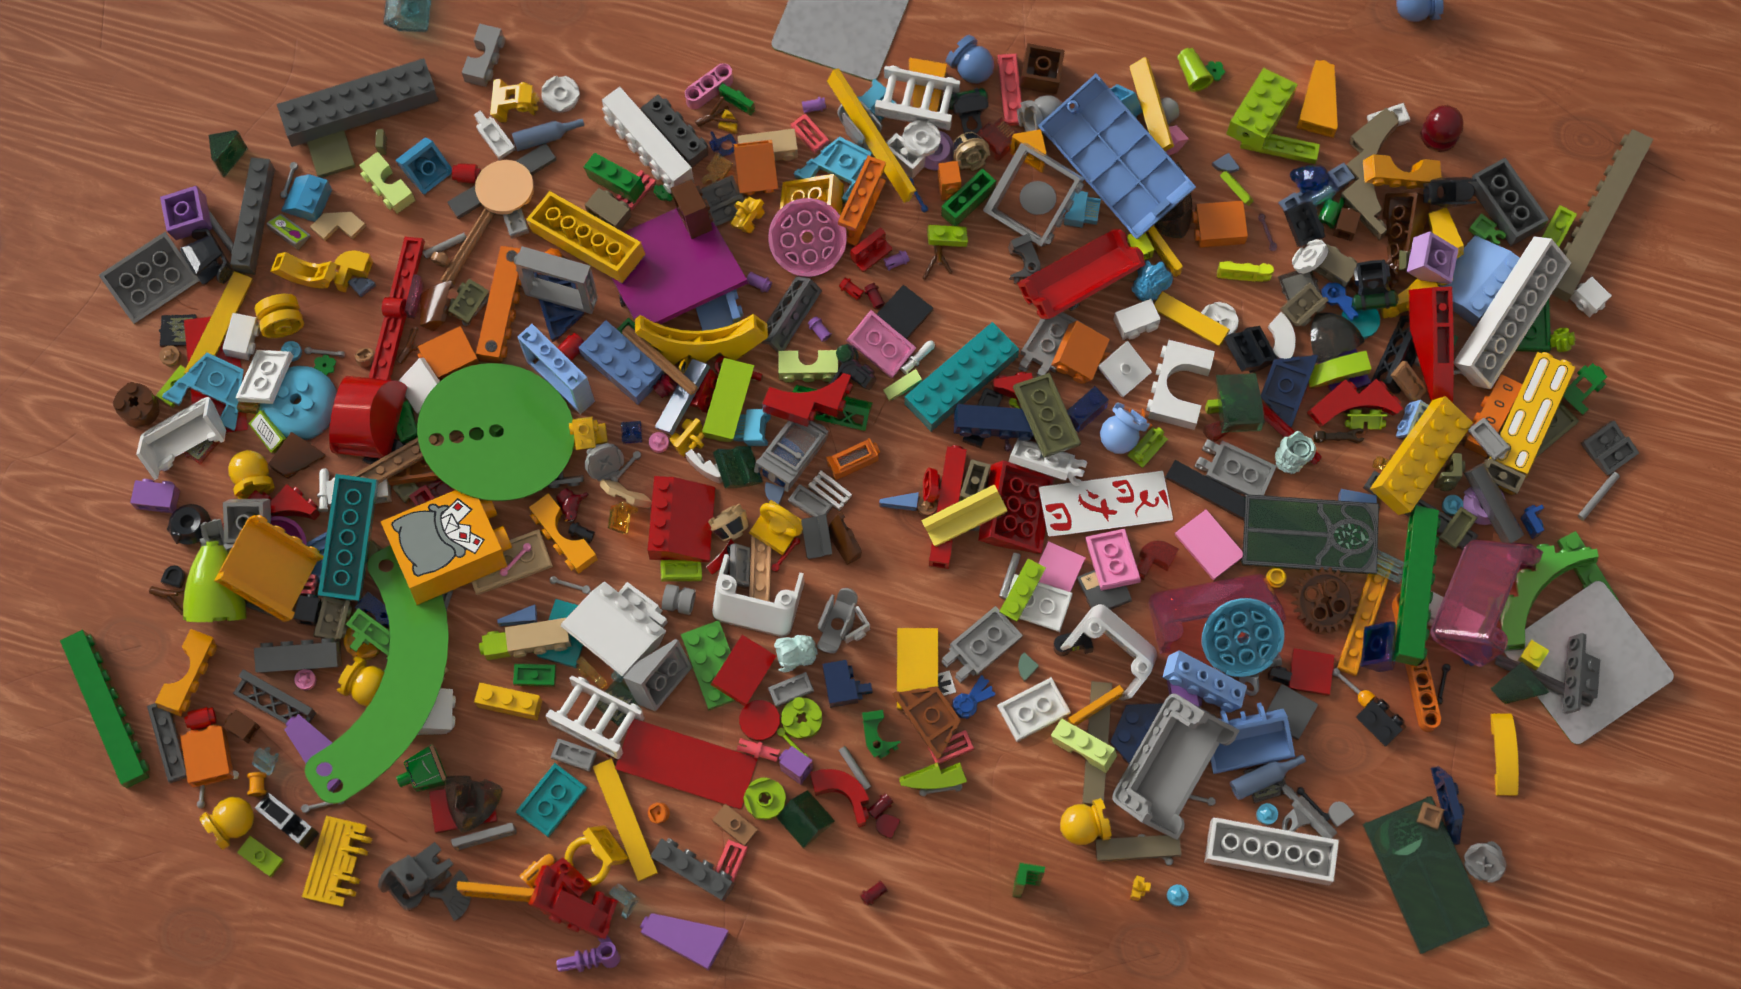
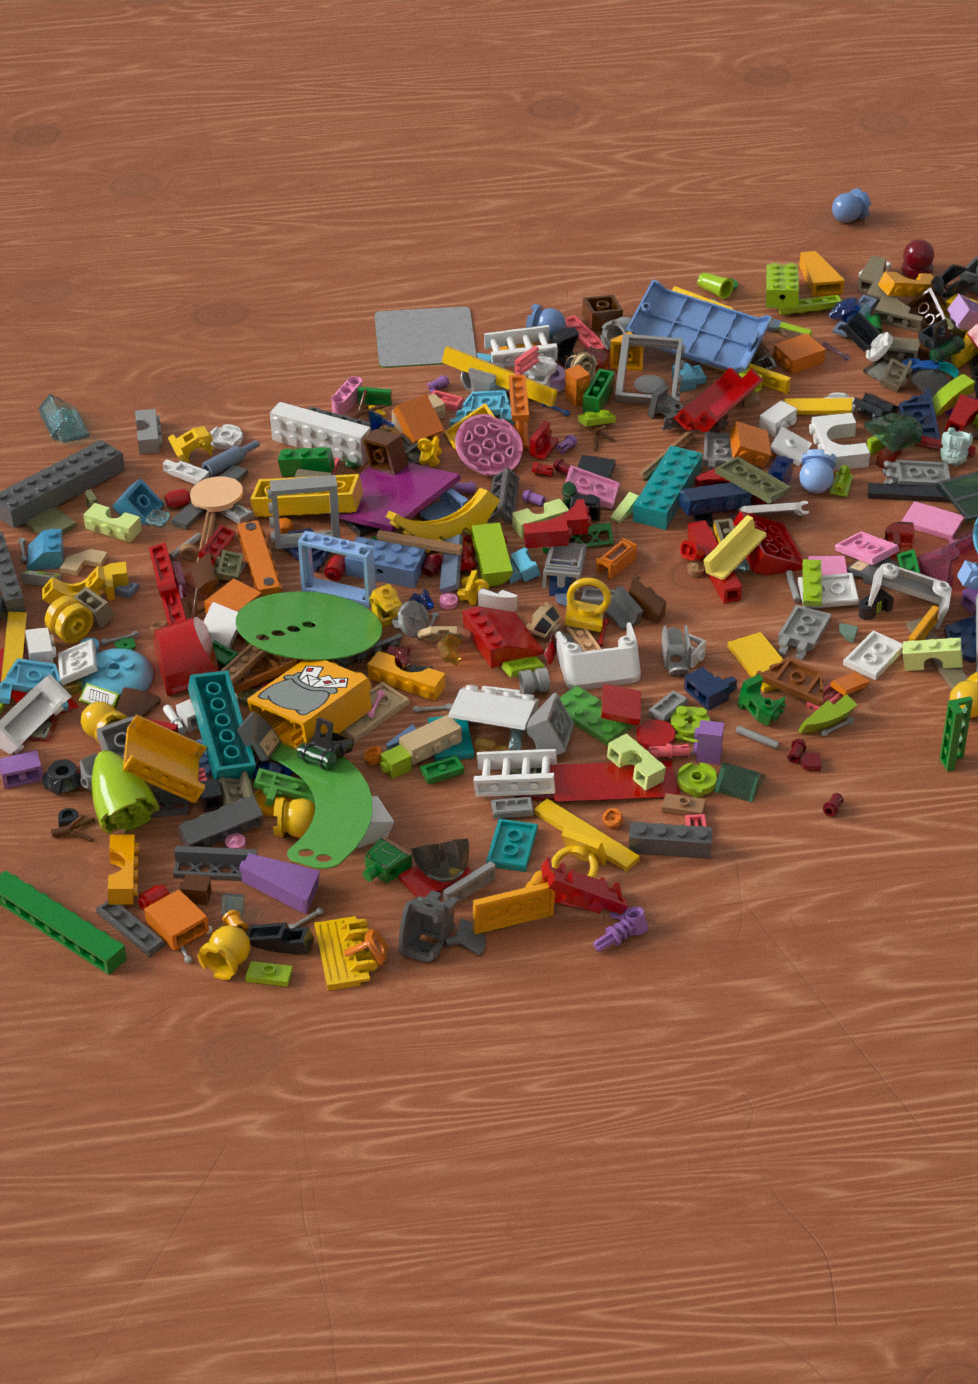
camera: 25 degrees left, 30 degrees down
yellow brick [474,683,543,721] -> none
clear light blue tile [609,884,640,920] -> none
medium lavender slope [640,913,729,971] -> none
clear green slope [713,446,763,489] -> none
light aqua hair [774,635,818,673] -> none
white tile [808,471,852,511] -> none
red arch [810,769,869,828] -> none
medium blue piece [879,492,919,511] -> none
white piece [900,340,935,375] -> none
blue piece [952,675,995,719] -> none
white sticker [1039,471,1173,537] -> none
dark azure hair [1132,260,1173,302] -> none
neon yellow hinge [1217,261,1274,282] -> none
white tile [1268,312,1295,359] -> none
reddish brown brick [1333,208,1361,241] -> none
none -> dark tan brick [74,587,115,628]
none -> clear light blue plate [145,508,170,528]
none -> red tile [198,524,237,565]
none -> dark grey slope [237,711,282,762]
none -> black piece [297,718,354,770]
none -> orange piece [344,929,388,966]
none -> orange tile [364,746,383,766]
none -> coral tile [515,346,539,375]
none -> yellowish green arch [607,733,666,791]
none -> medium nougat axle [639,431,694,480]
none -> orange tile [830,672,870,696]
none -> green plate [897,549,921,574]

